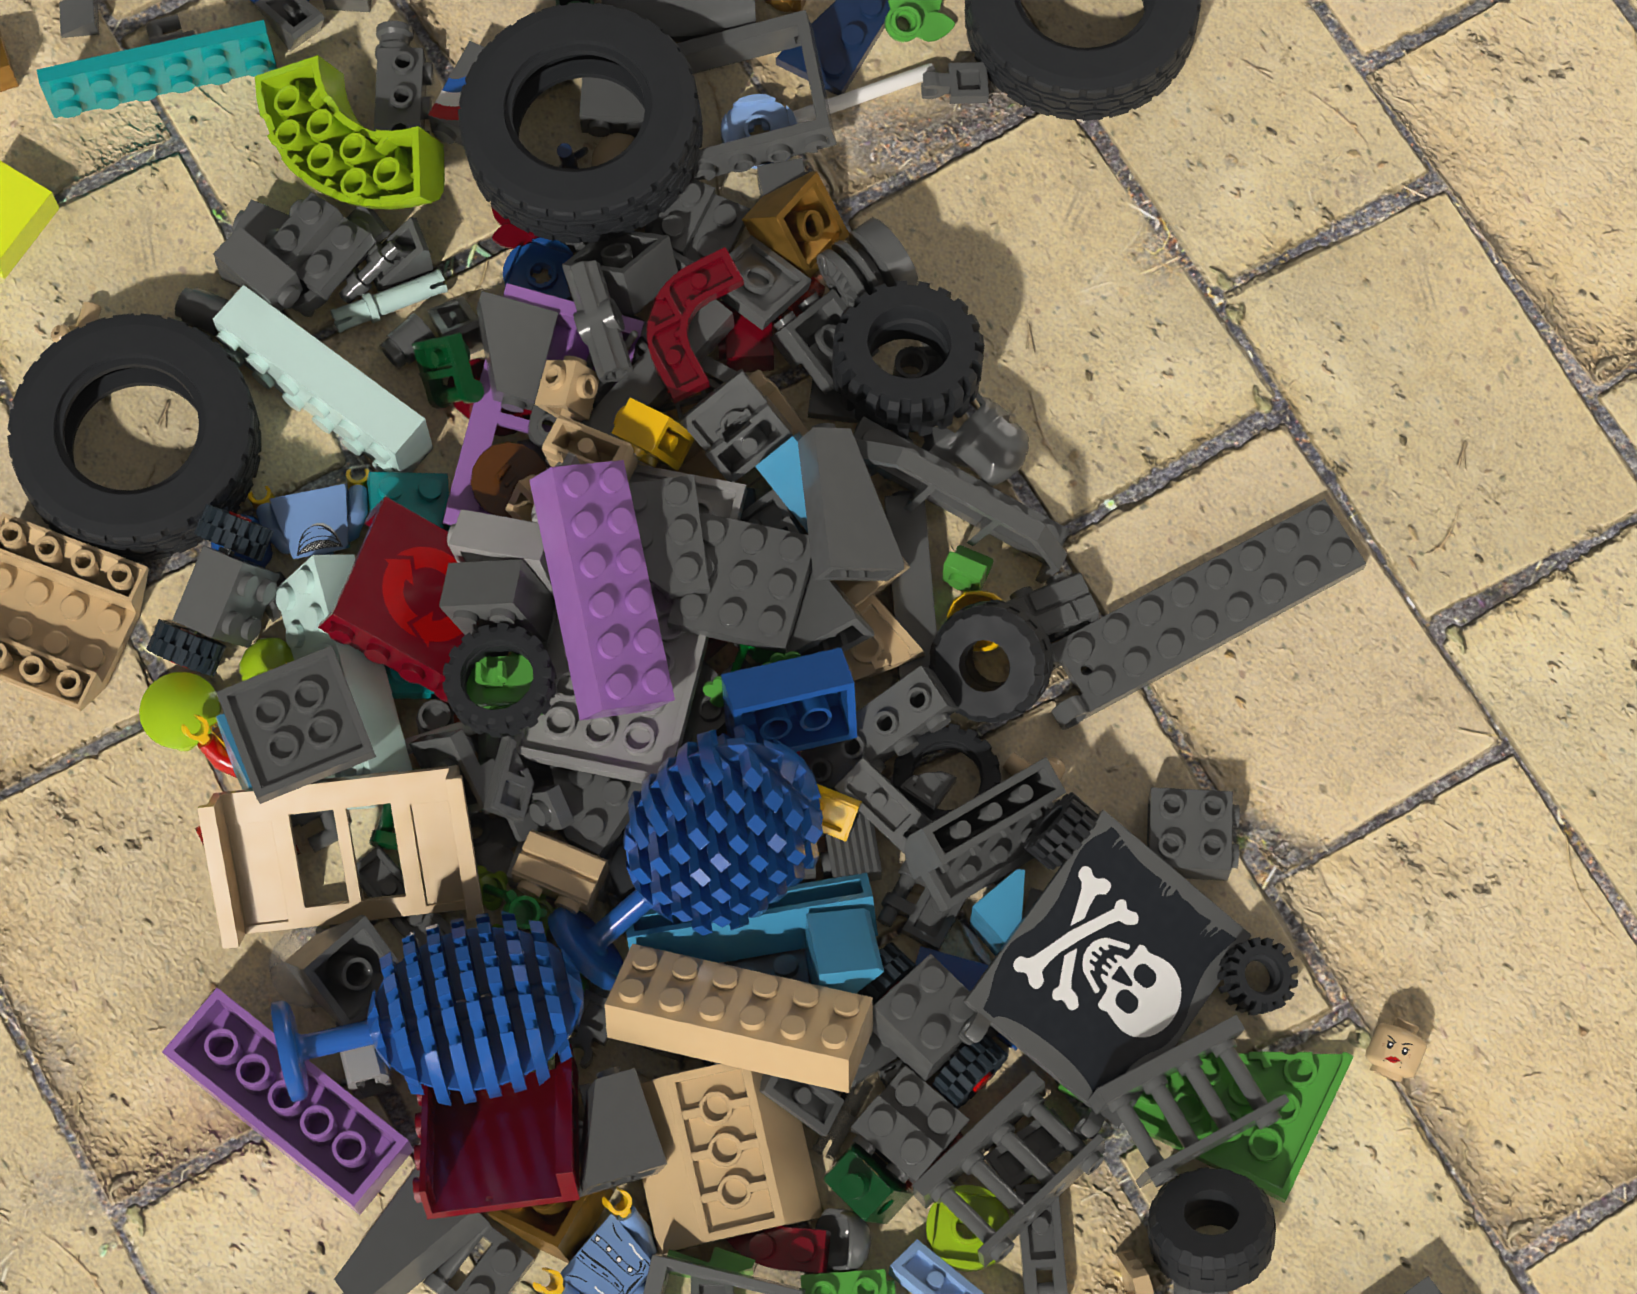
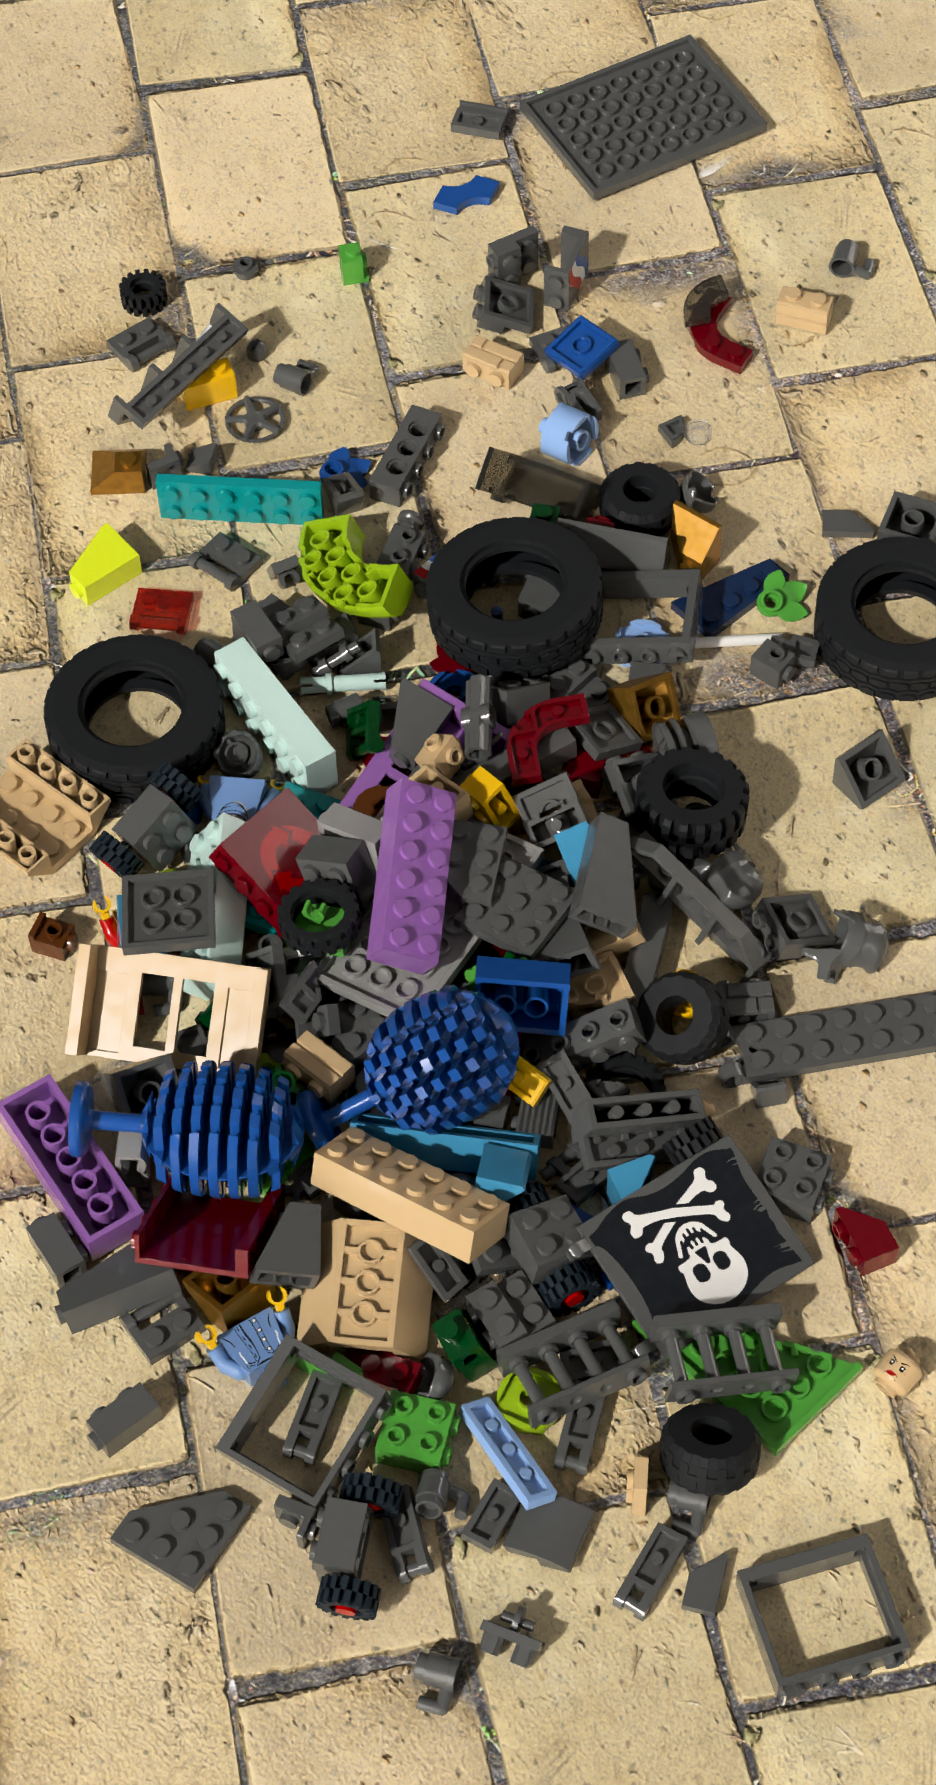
camera: 20 degrees right, 15 degrees down
lime dish [139,672,221,751] -> none
bright green bracket [942,545,994,592] -> none
black tyre [1217,937,1298,1016] -> none
none -> dark grey brick [26,1212,89,1289]
none -> reddish brown brick [28,912,78,962]
none -> clear red plate [129,588,194,635]
none -> dark grey bracket [146,443,184,489]
none -> dark grey plate [188,532,263,592]
none -> dark grey hair [212,729,263,778]
none -> dark grey tile [267,555,300,589]
none -> dark grey brick [750,638,796,690]
none -> dark grey slope [750,1077,787,1109]
none -> dark grey plate [752,893,836,960]
none -> dark grey piece [800,909,889,984]
none -> dark red slope [831,1206,899,1276]
none -> dark grey slope [832,729,906,809]

